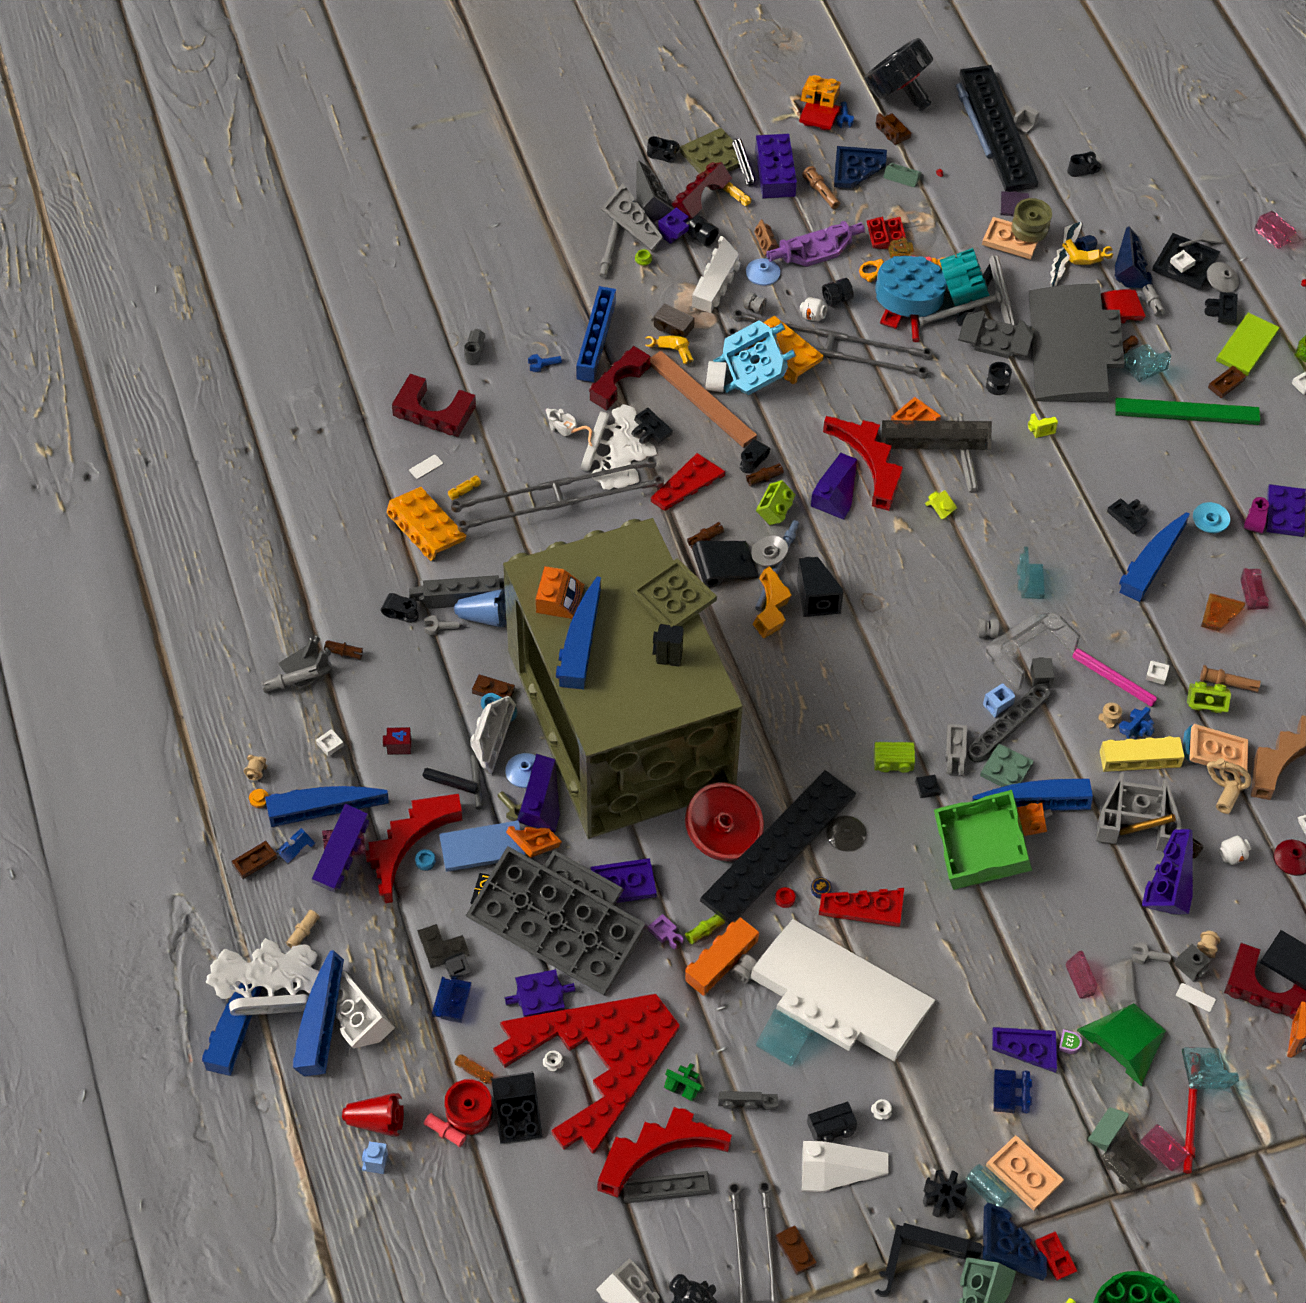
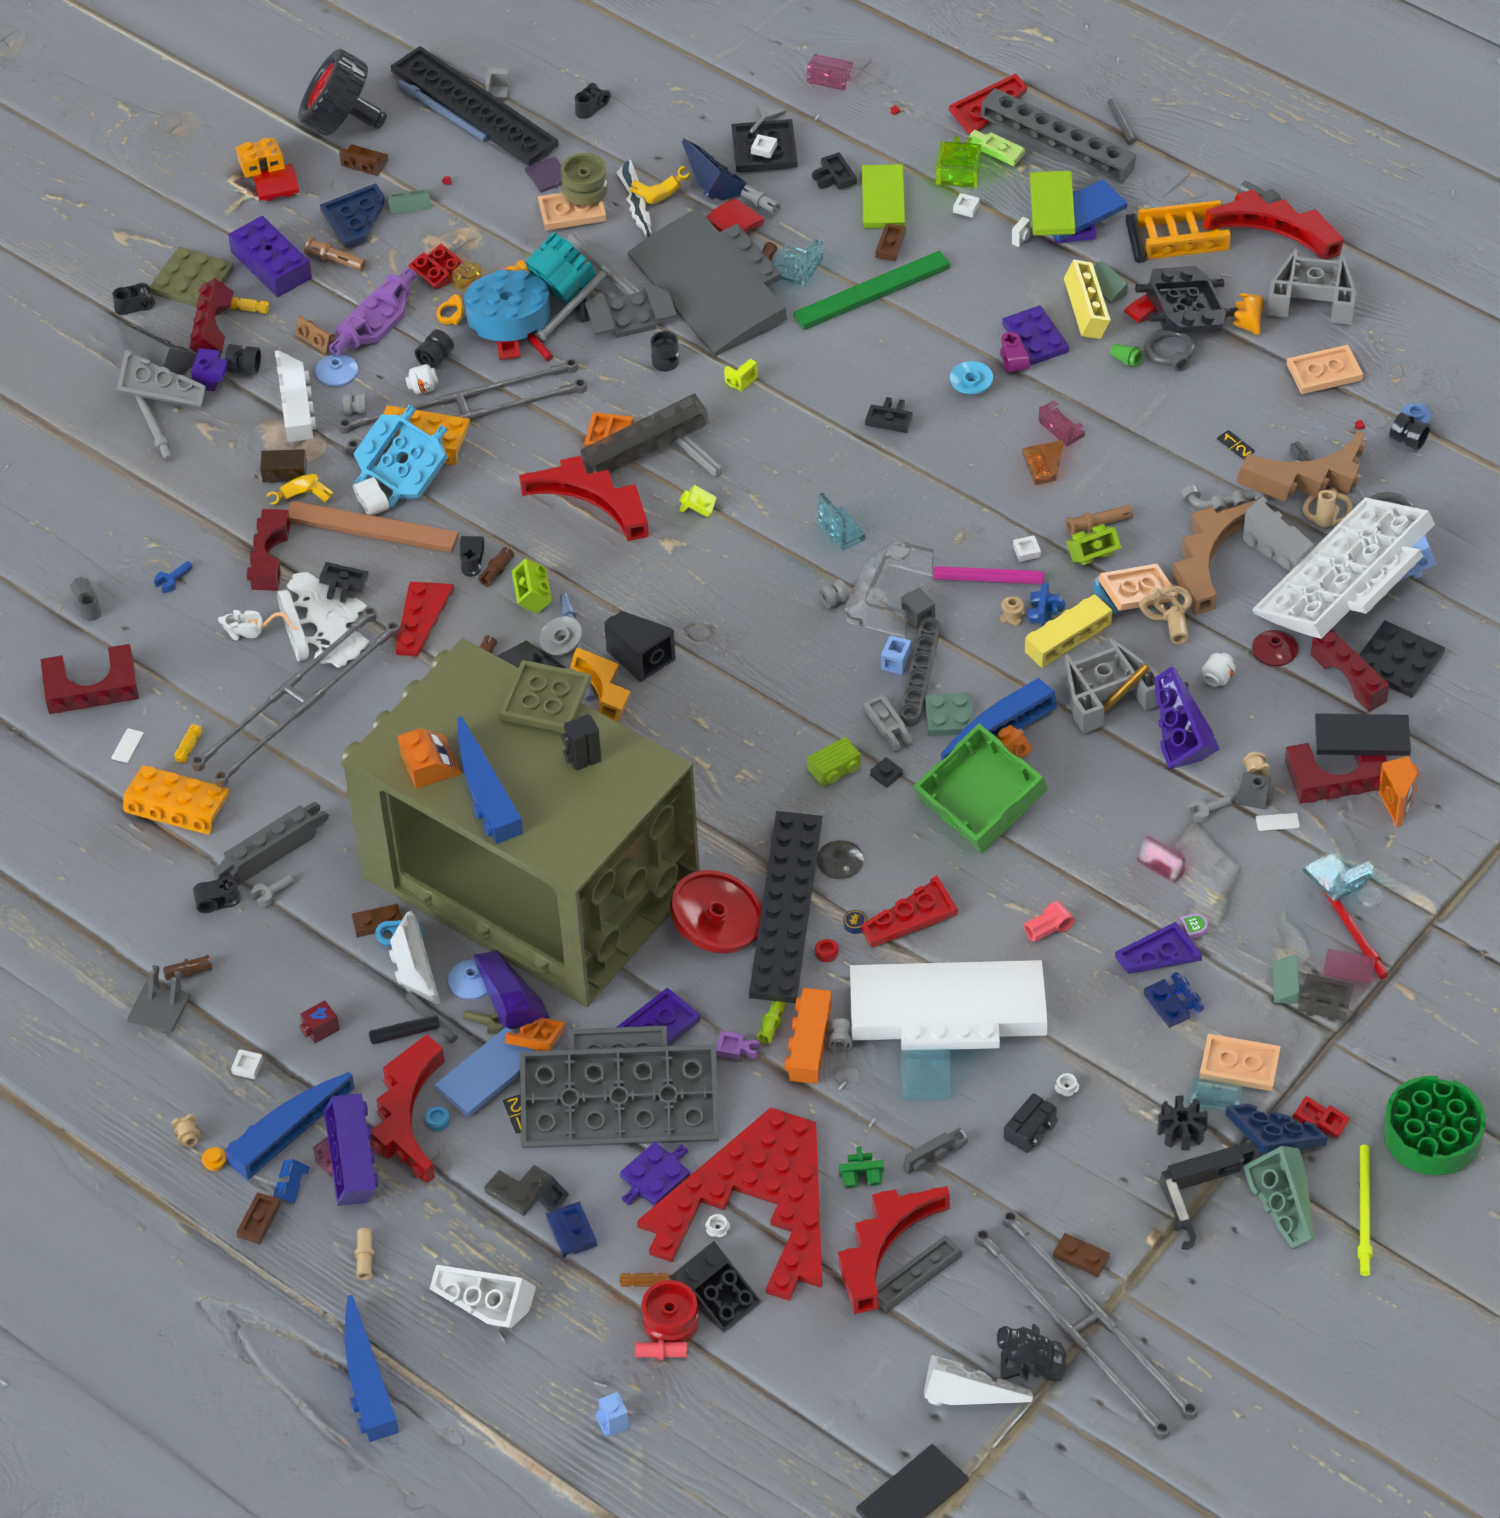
camera: 30 degrees left, 5 degrees down
white plant [206,938,319,1016] -> none
light grey pin [261,664,321,693] -> none
blue slope [293,950,344,1076] -> none
red cone [342,1093,404,1137] -> none
medium blue cone [454,589,507,627] -> none
blue brick [576,286,616,382] -> none
lime plate [635,249,652,266] -> none
axle [732,138,756,186] -> none
white wedge [801,1141,888,1193] -> none
dark purple wedge [811,453,857,520] -> none
blue bar [837,101,854,128] -> none
dark blue hat [1075,235,1097,252] -> none
green wedge [1077,1003,1166,1086] -> none
blue slope [1119,512,1190,602] -> none
light grey dish [1207,262,1239,293] -> none
none -> coral piece [1024,901,1075,942]

